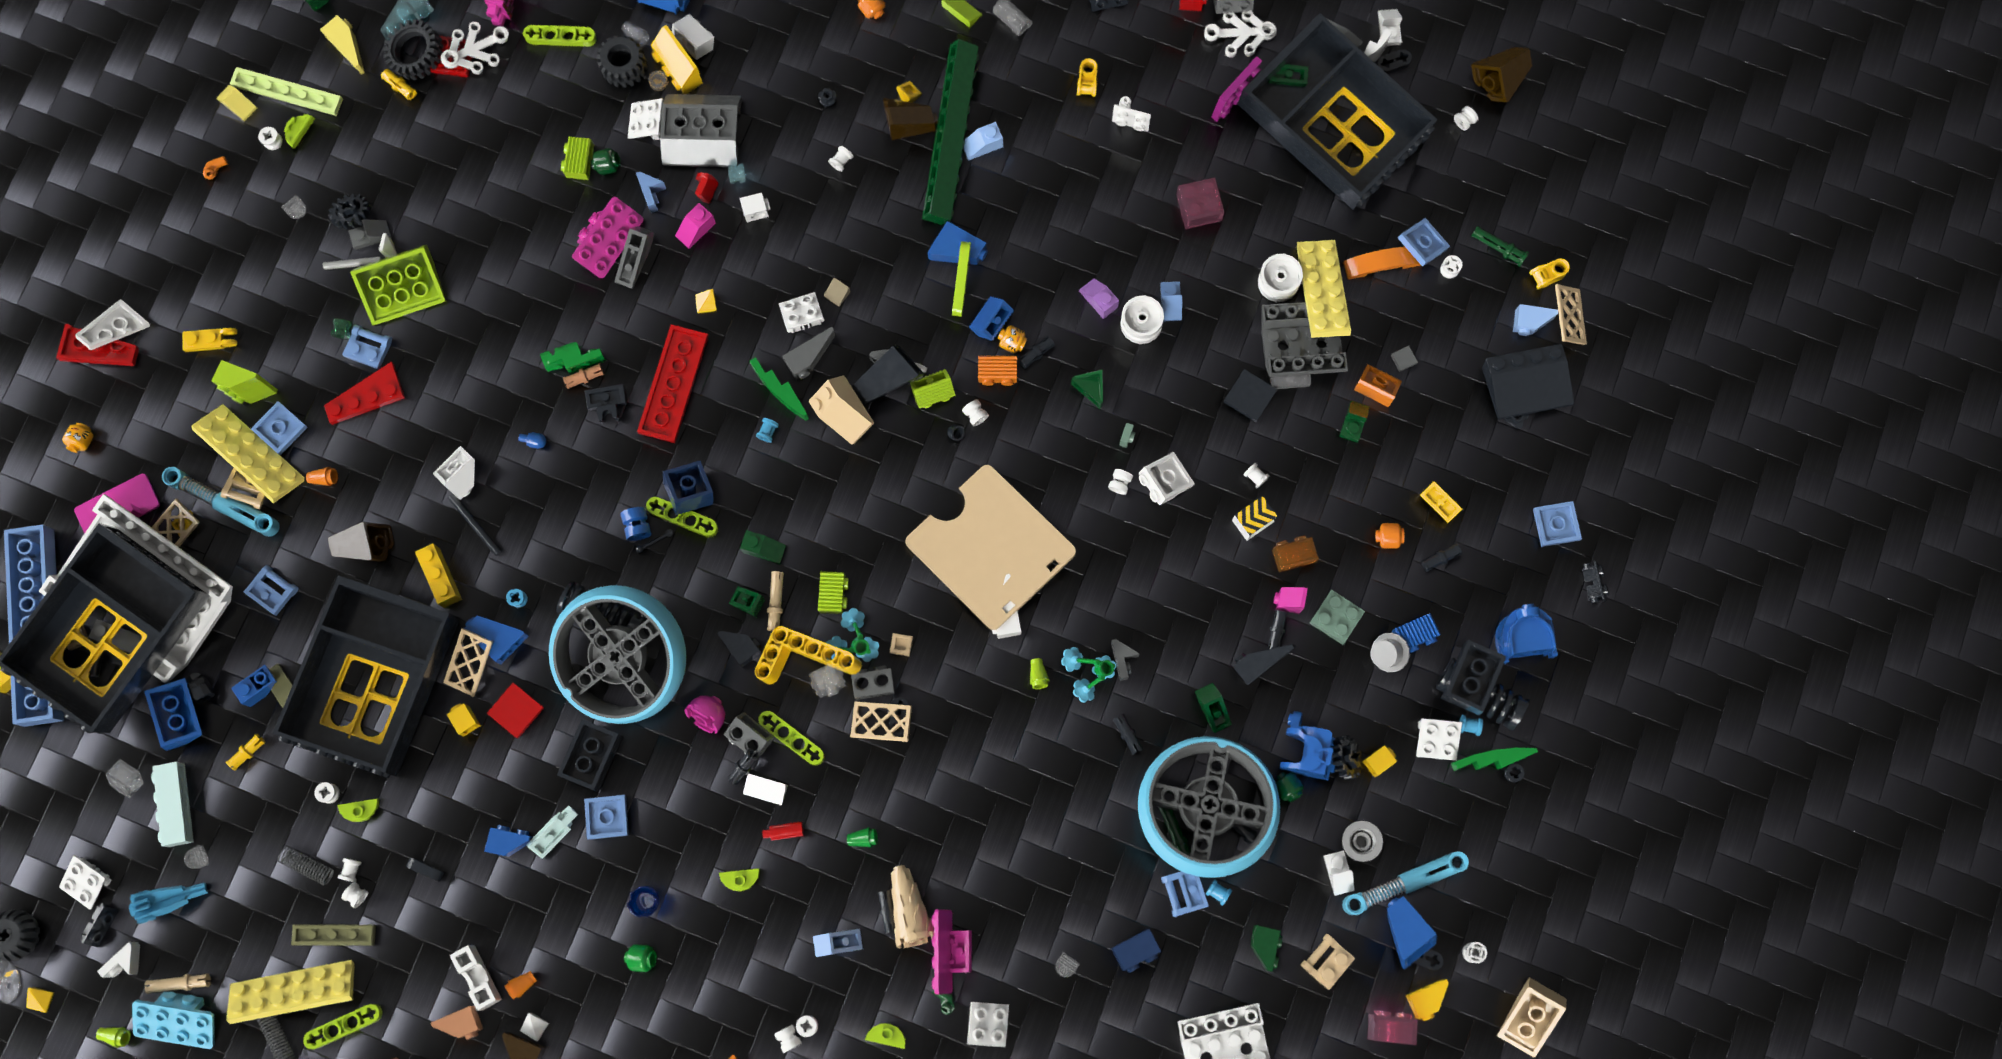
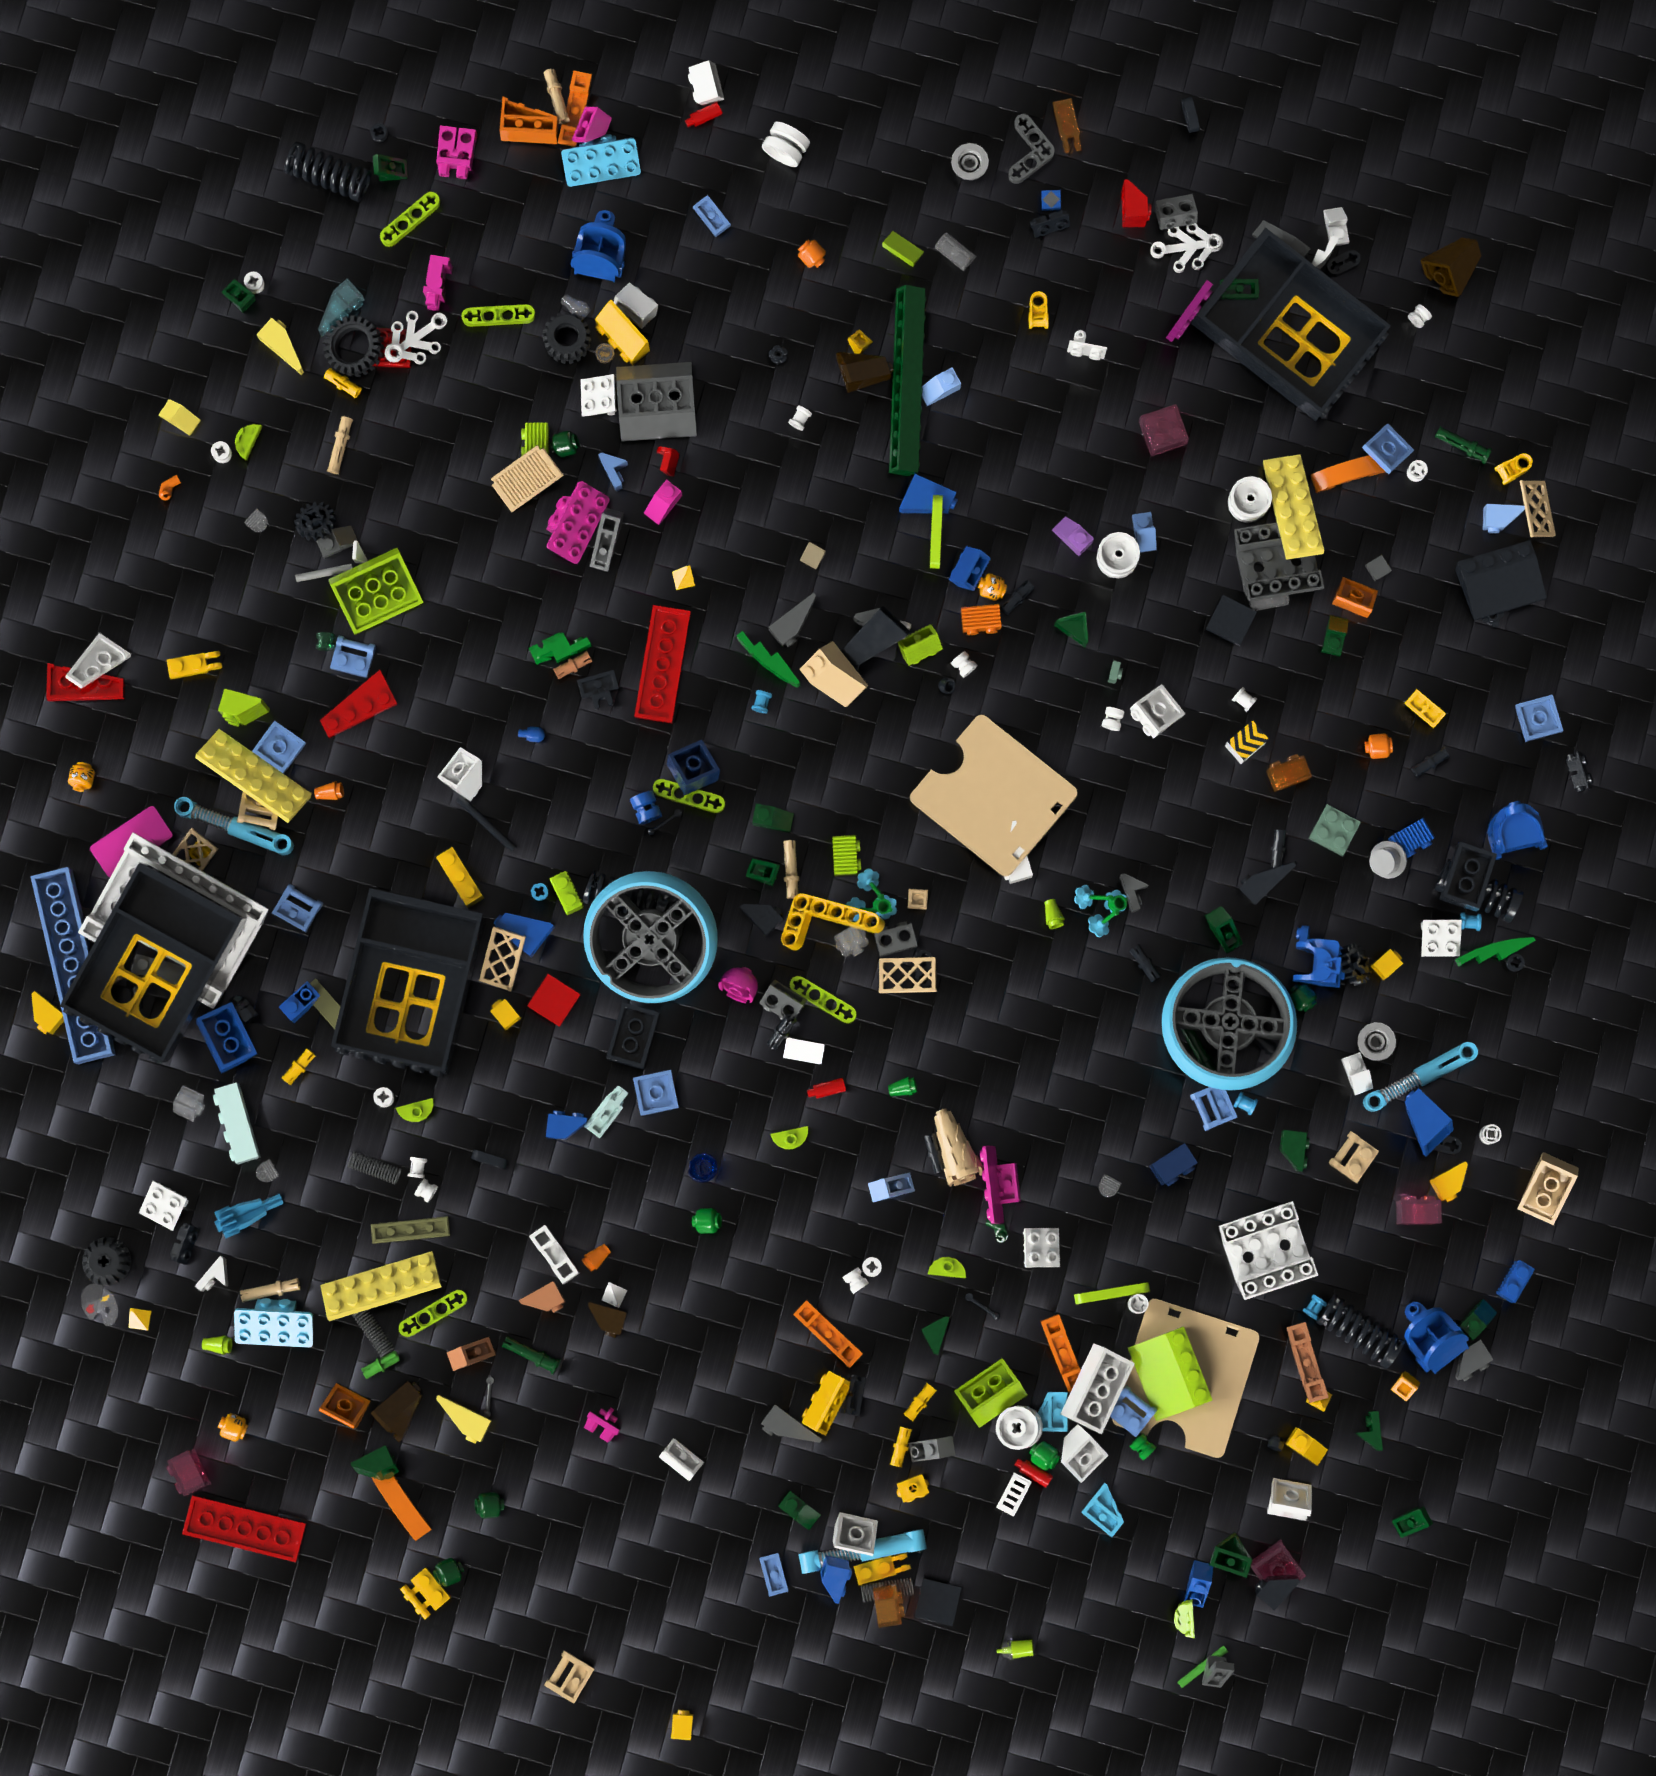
camera: 10 degrees left, 5 degrees up
yellowish green plate [230,67,343,116] -> none
slope [328,522,394,561] -> none
clear light blue wheel [728,164,746,184] -> none
white brick [740,193,770,222] -> none
white hinge [779,292,824,334] -> none
dark pink slope [1273,587,1308,614] -> none
none -> tan pin [327,416,353,474]
none -> tan window [491,445,564,512]
none -> lime brick [550,871,584,915]

